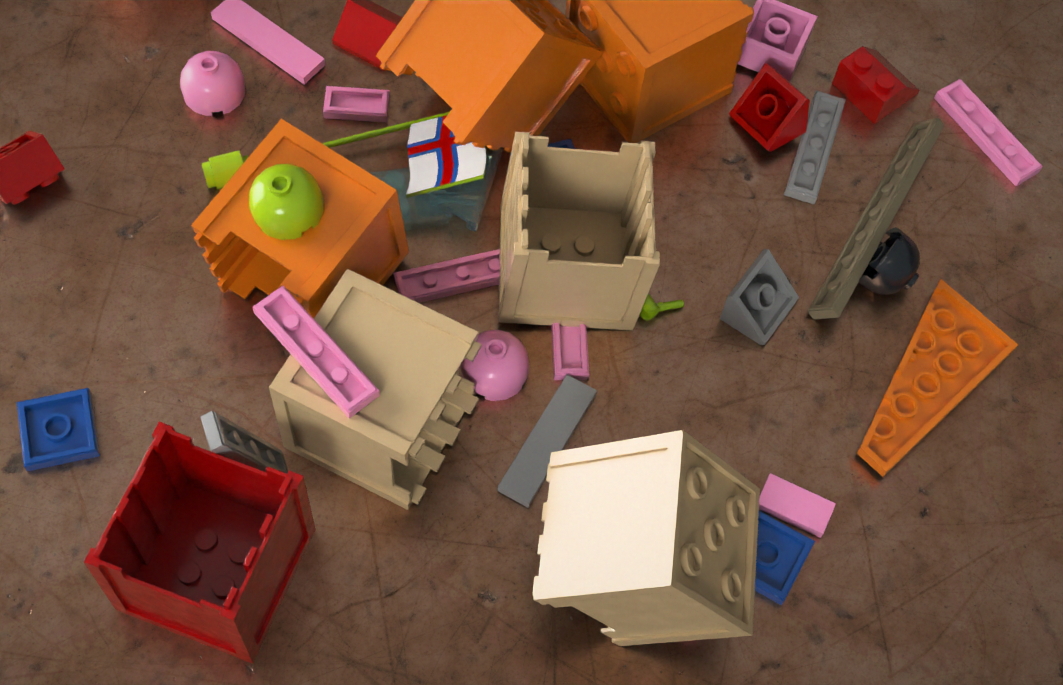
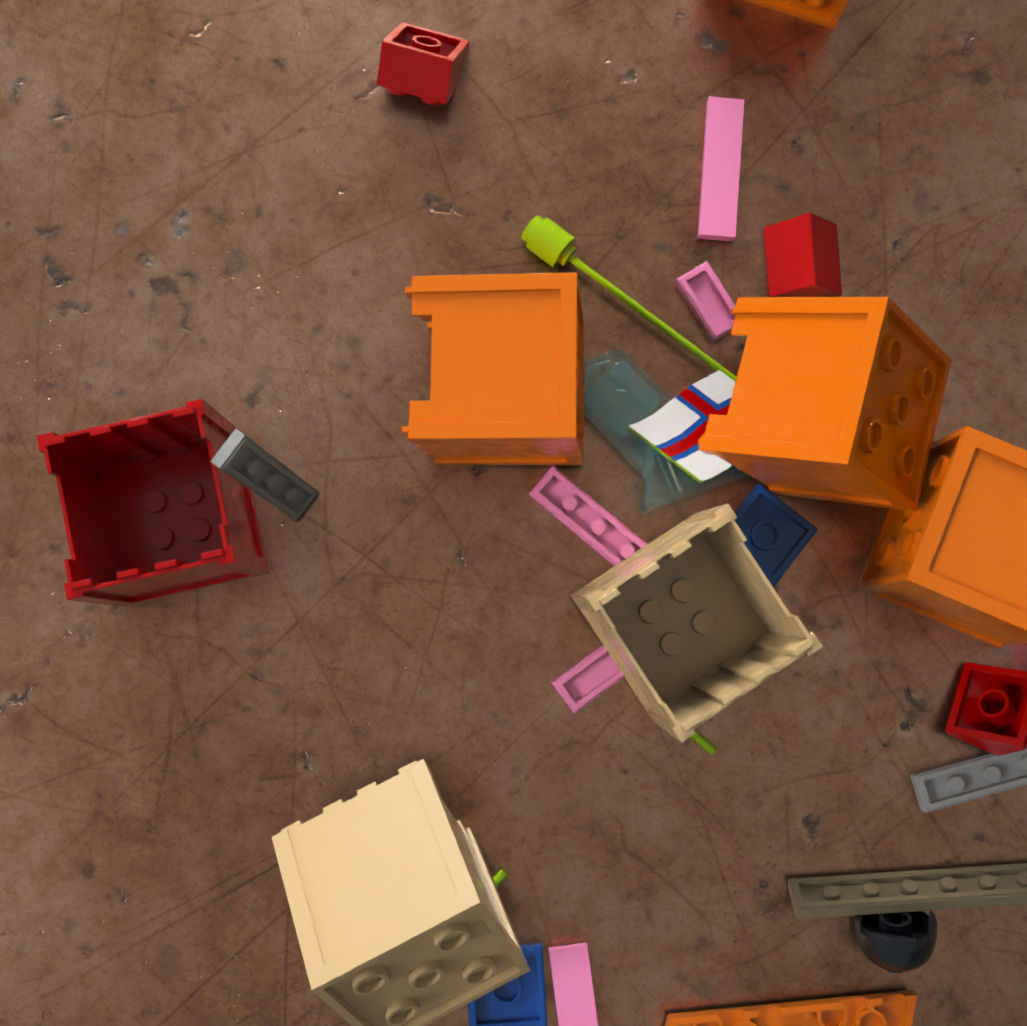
camera: 60 degrees right, 20 degrees up
blue tile [16,388,100,472] -> none
bright pink cylinder [180,51,245,116] -> none
lime cylinder [249,164,324,240] -> none
bright pink tile [253,286,380,419] -> none
tan container [269,269,482,510] -> none
bright pink cylinder [460,330,530,401] -> none
light grey tile [497,375,597,508] -> none
light grey slope [720,249,799,345] -> none

